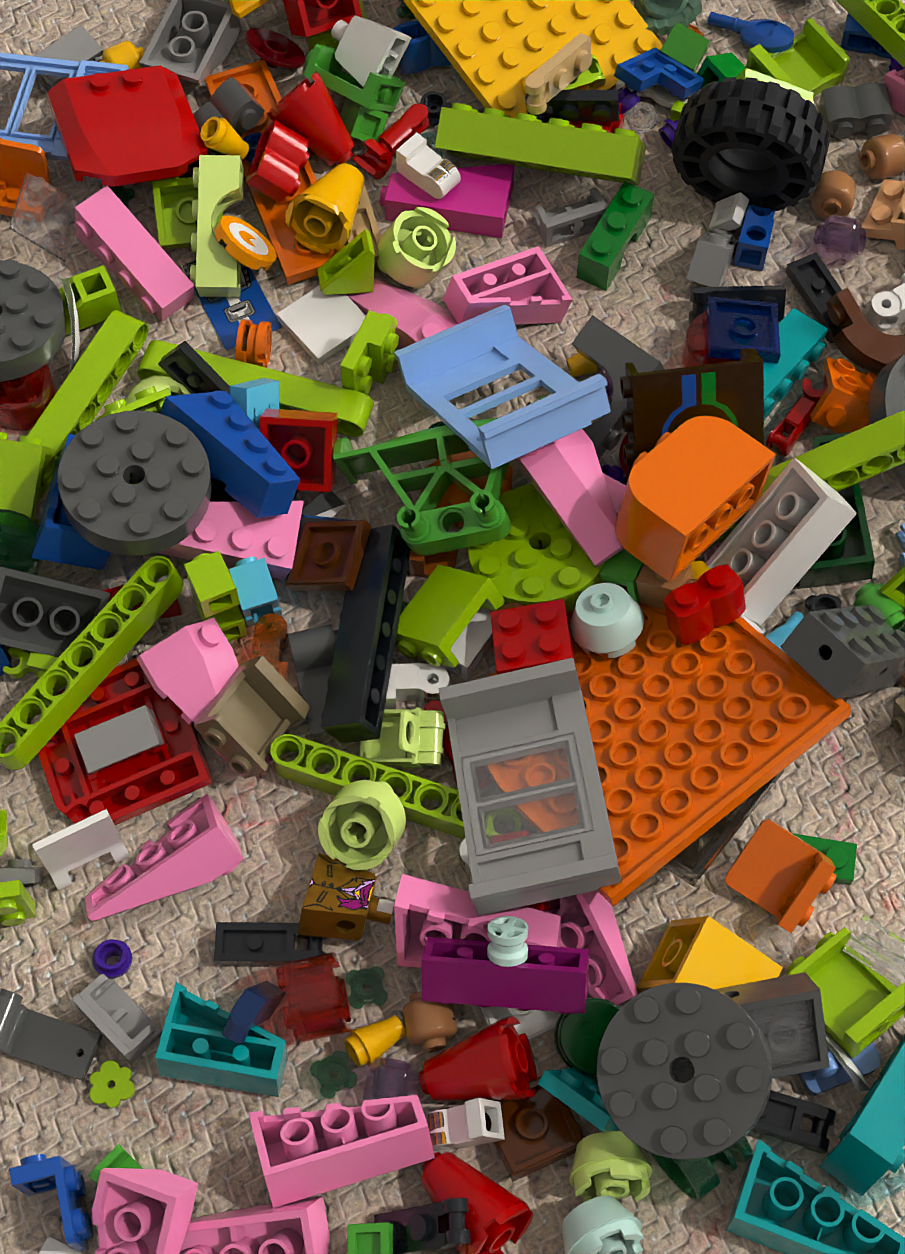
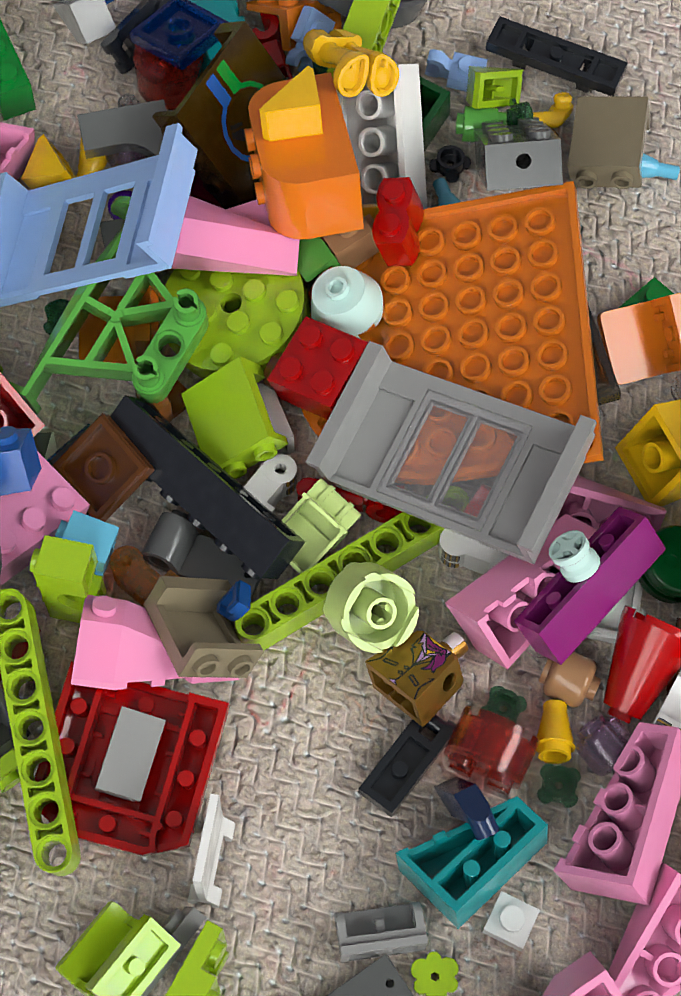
camera: 55 degrees left, 0 degrees up
bright pink wedge [85,793,244,921] -> none
dark purple plate [92,939,133,979] -> none
none -> yellow slope [21,134,76,190]
none -> blue tile [216,580,251,621]
none -> yellow slope [259,66,323,142]
none -> light blue plate [286,6,336,72]
none -> yellow piece [303,29,399,98]
none -> white plate [482,891,540,952]

